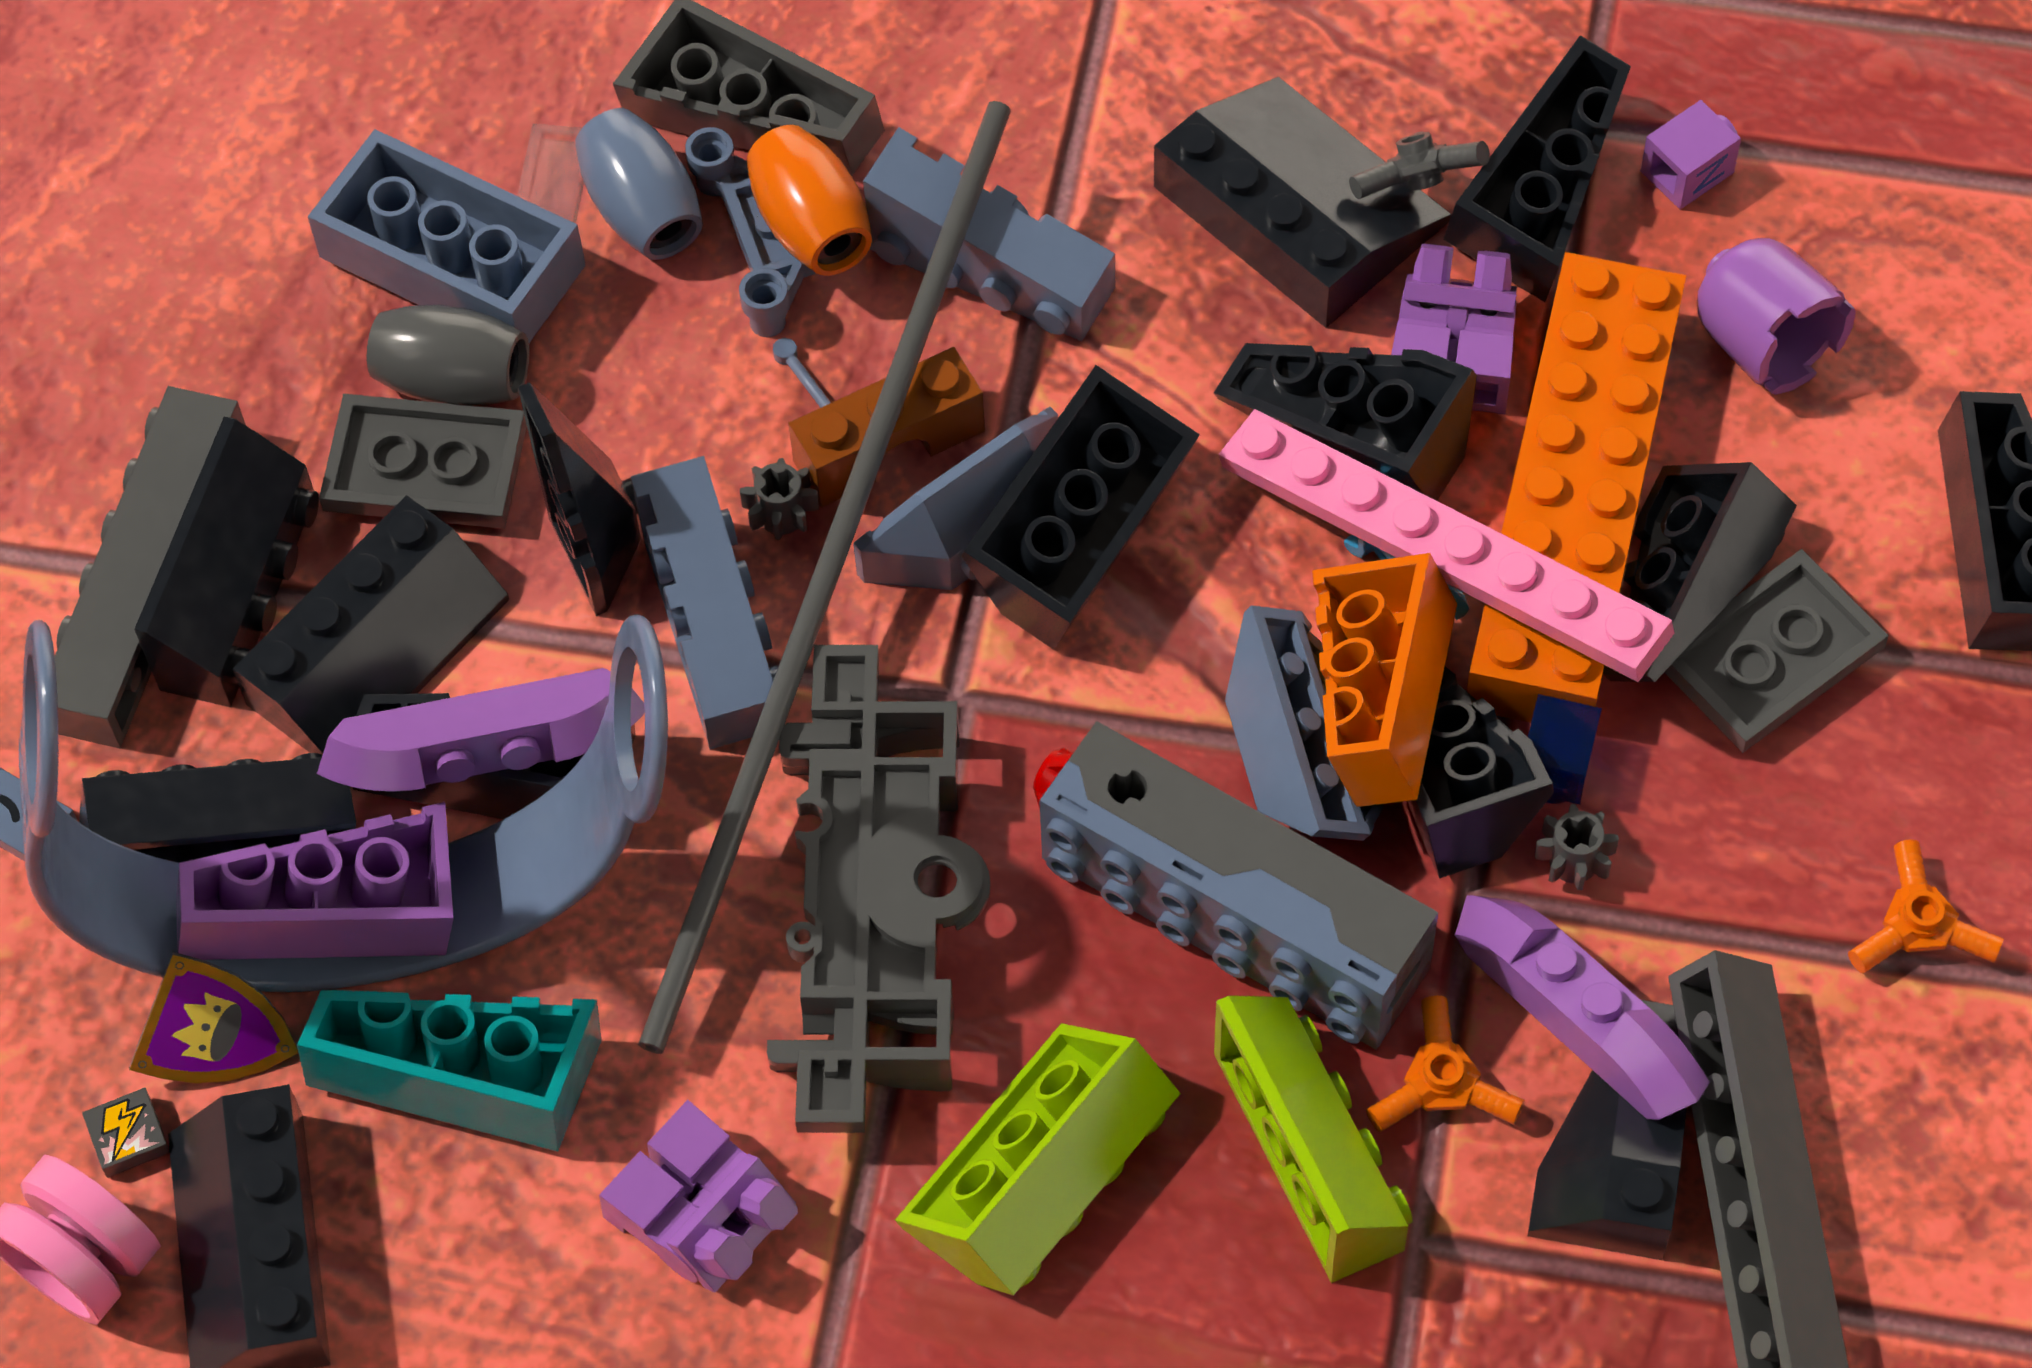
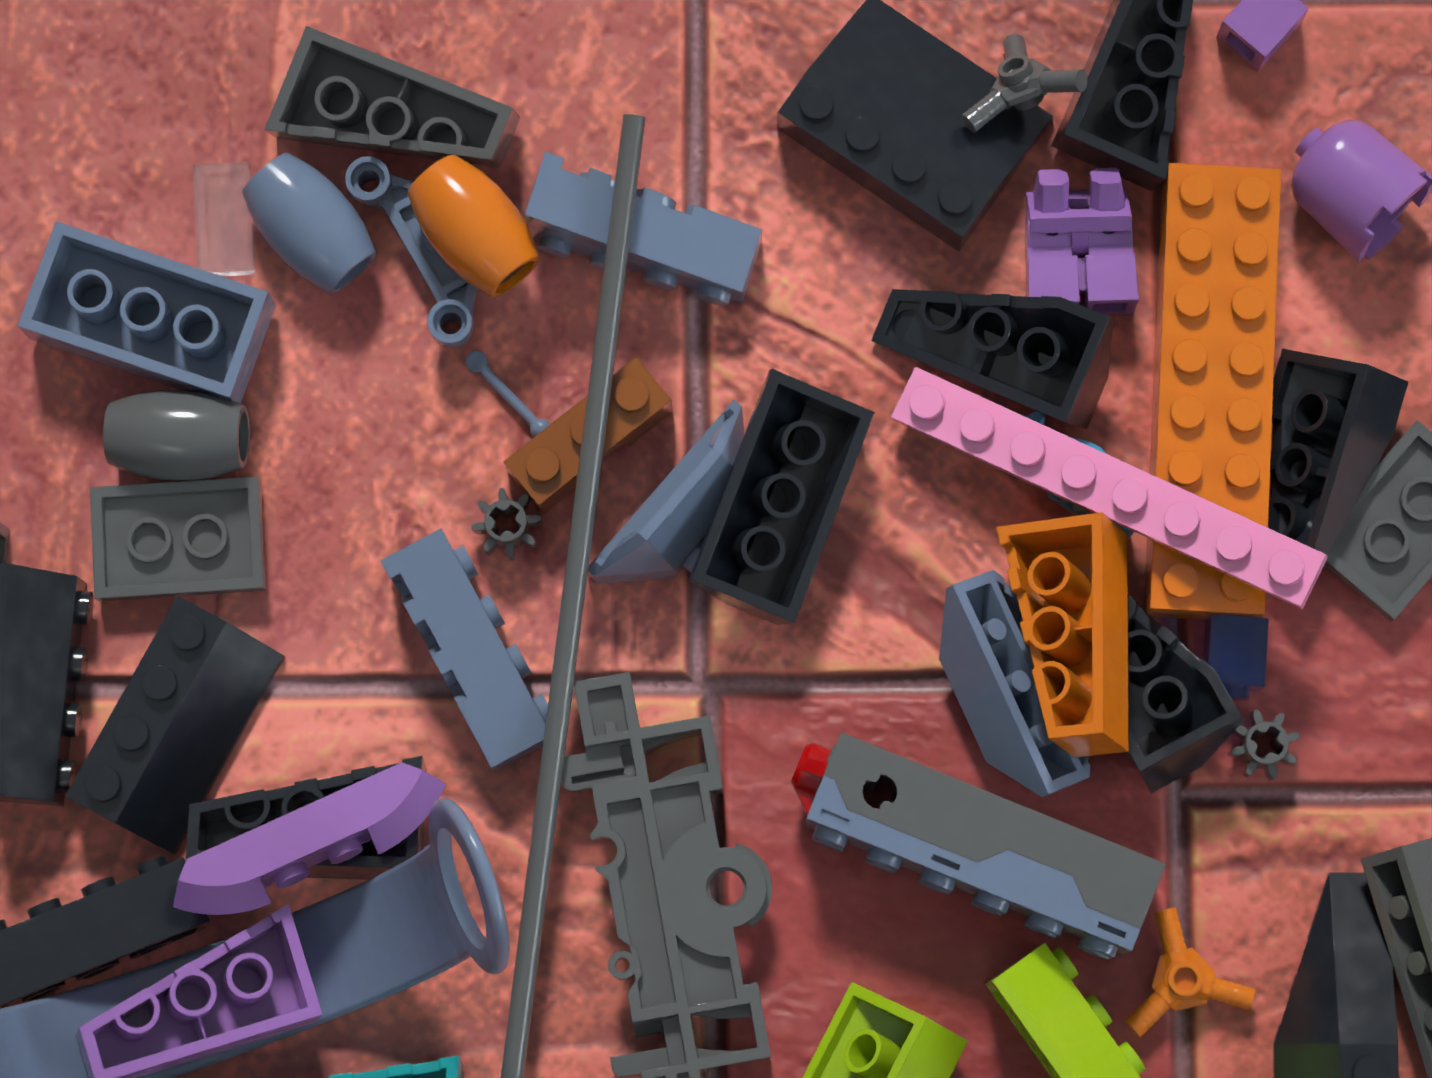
camera: 10 degrees left, 20 degrees up
black wedge [518,382,641,616] -> none
medium lavender brick [1455,895,1710,1120] -> none

